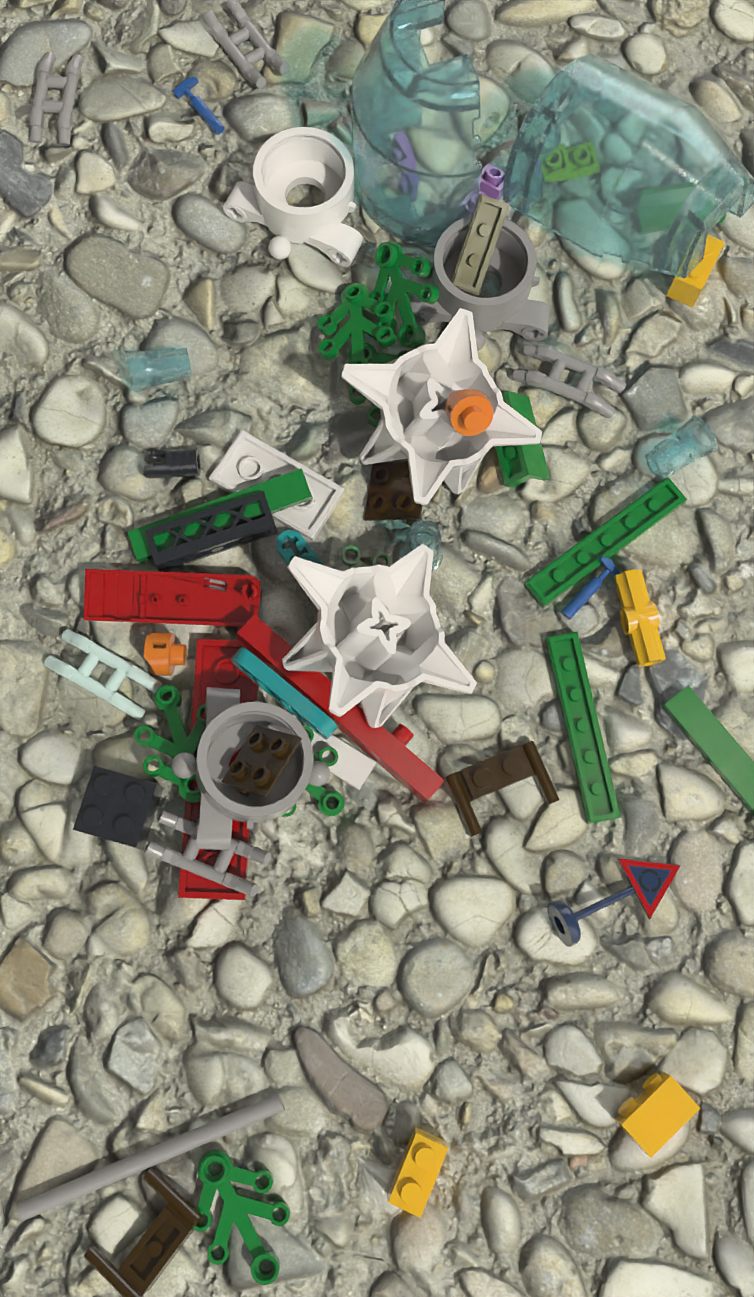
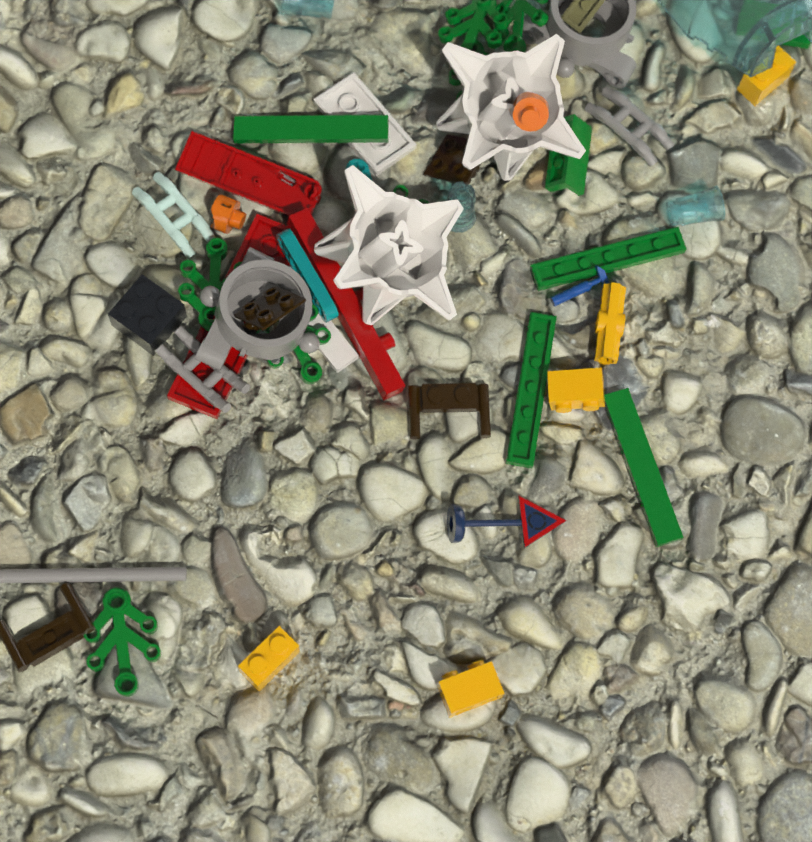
camera: 15 degrees right, 5 degrees down
black hinge [143,449,201,479] -> none
black fence [144,491,278,572] -> none
none -> yellow brick [547,368,605,413]

